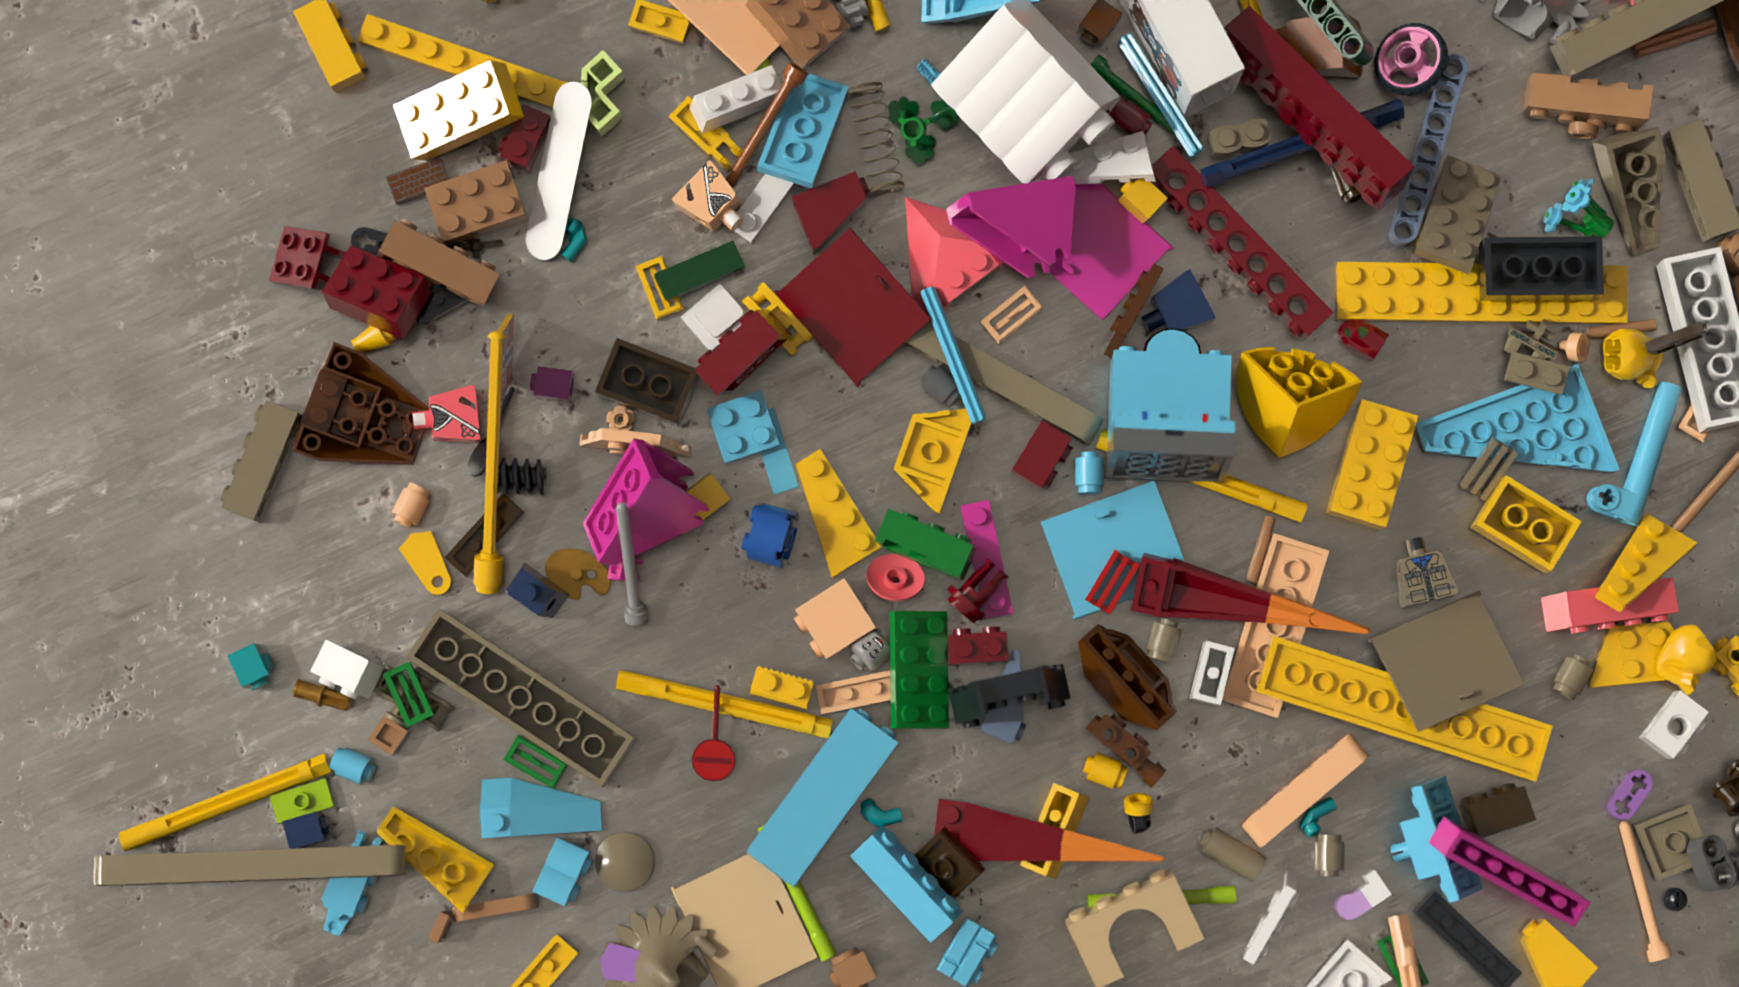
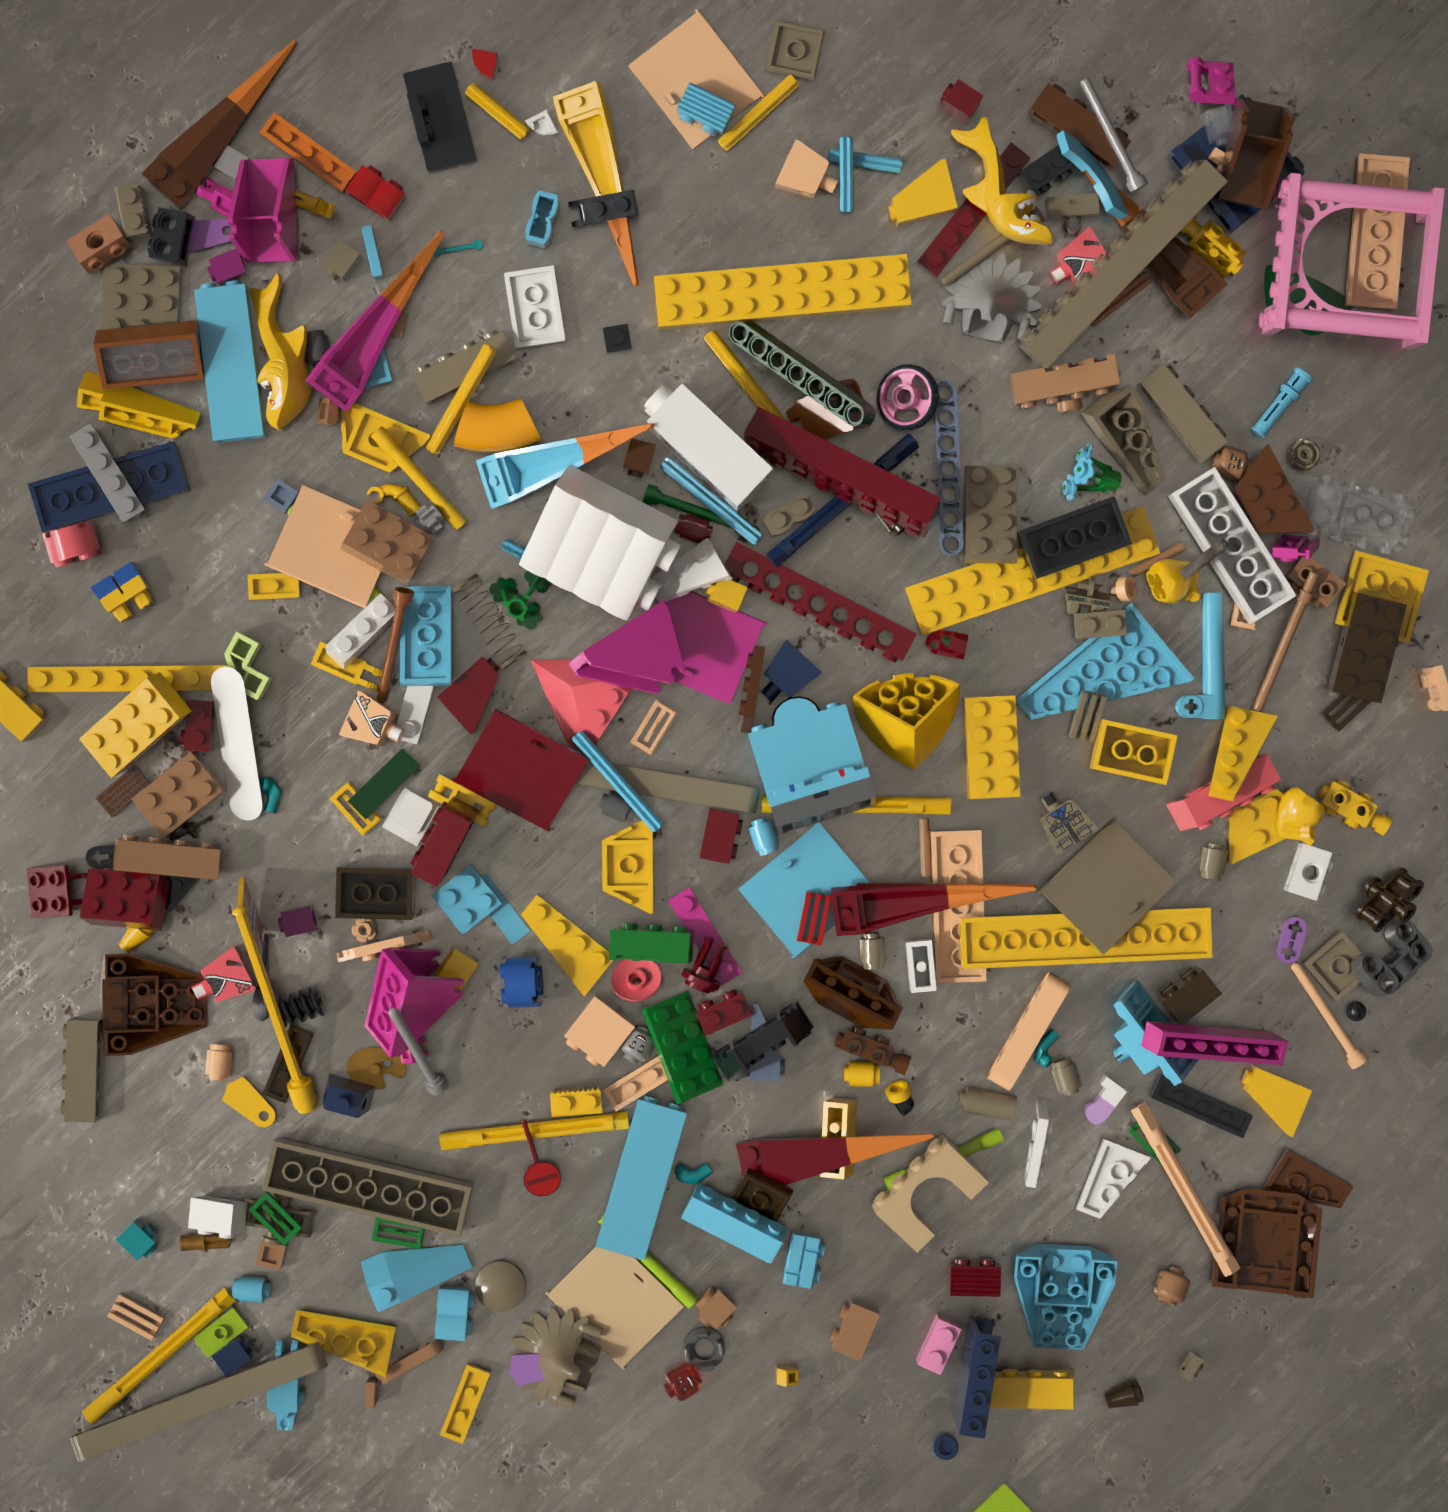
camera: 30 degrees left, 5 degrees up
none -> light nougat tile [107,1293,165,1341]

